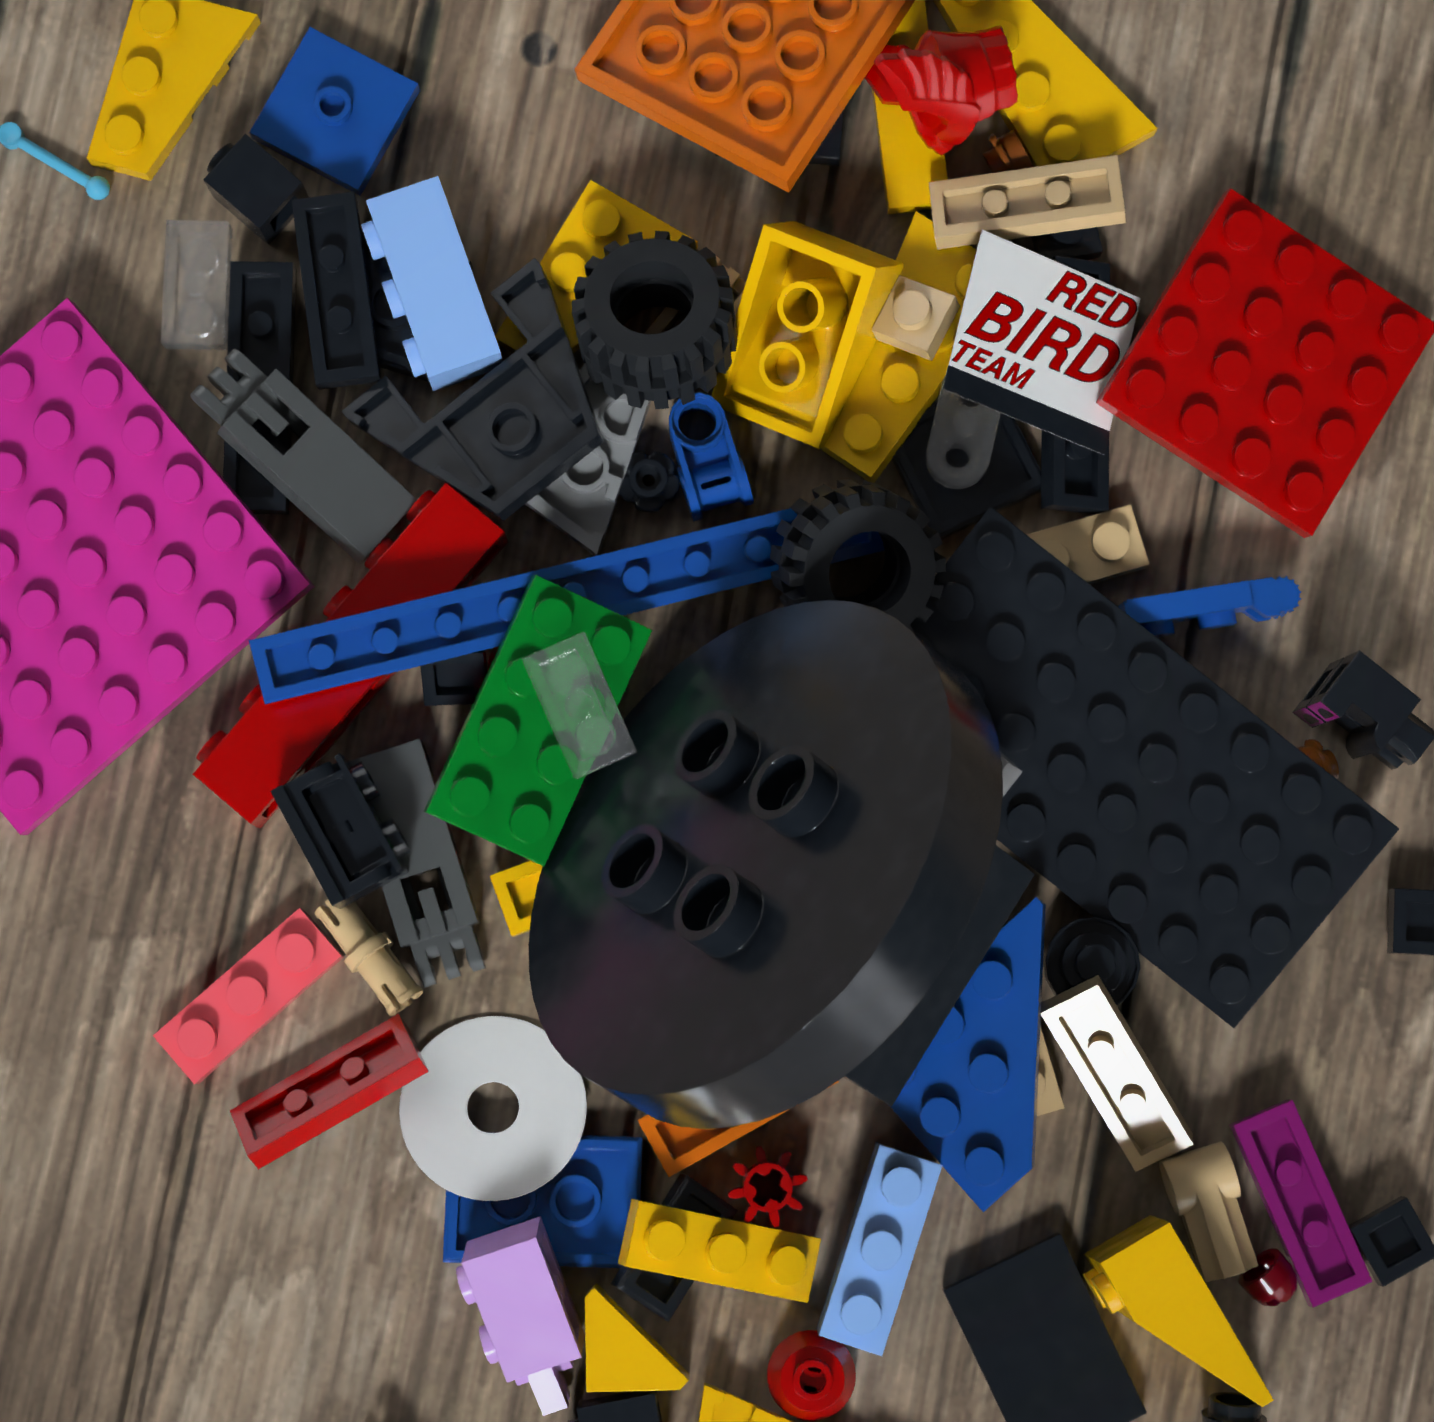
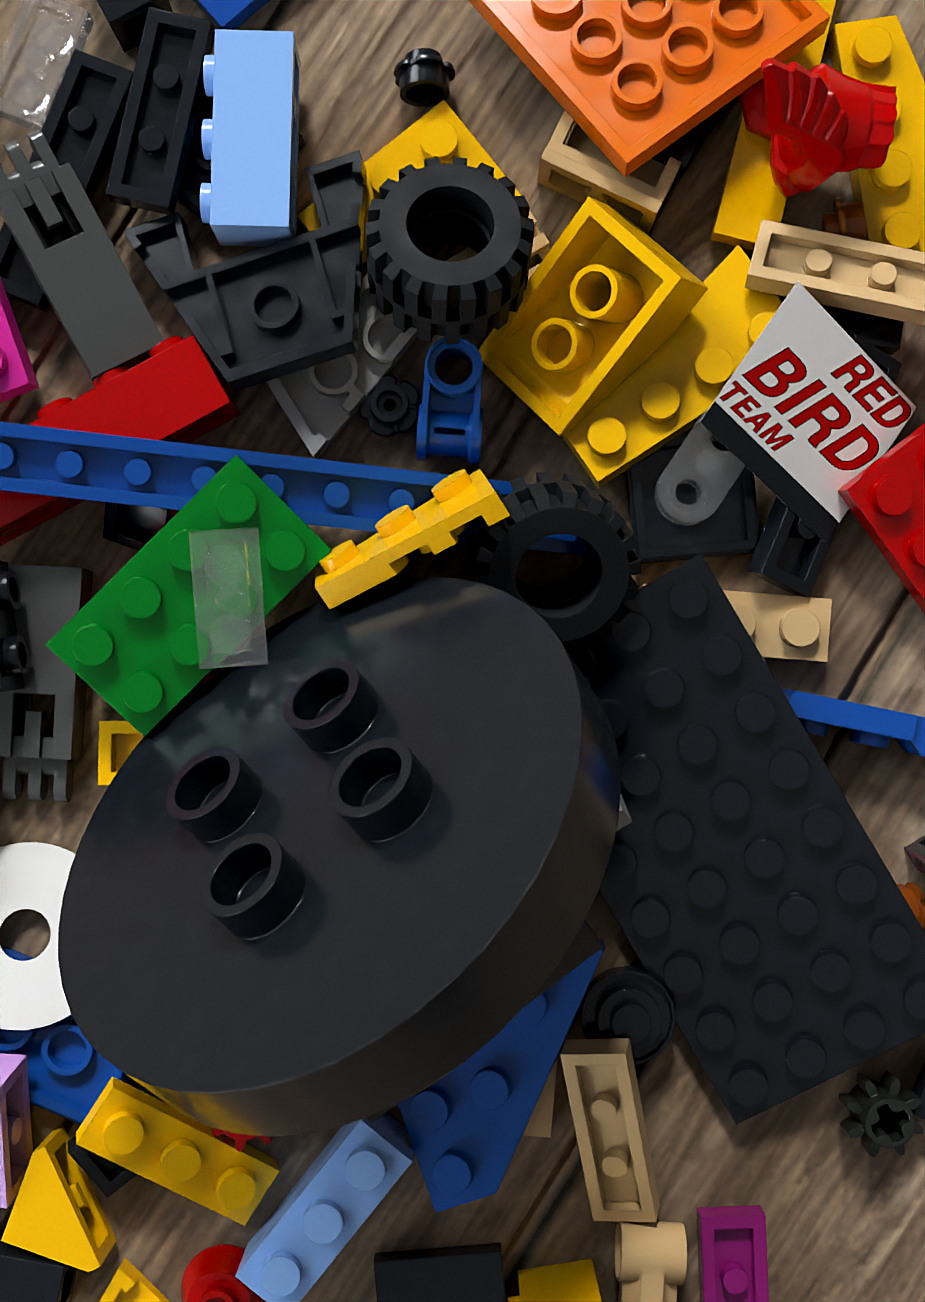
camera: 20 degrees right, 5 degrees up
tan plate [871,275,960,361] -> none
none -> yellow wing [315,469,510,609]
none -> black plate [393,48,455,107]
none -> tan hinge [537,110,682,234]
none -> pearl dark grey gear [838,1070,924,1157]

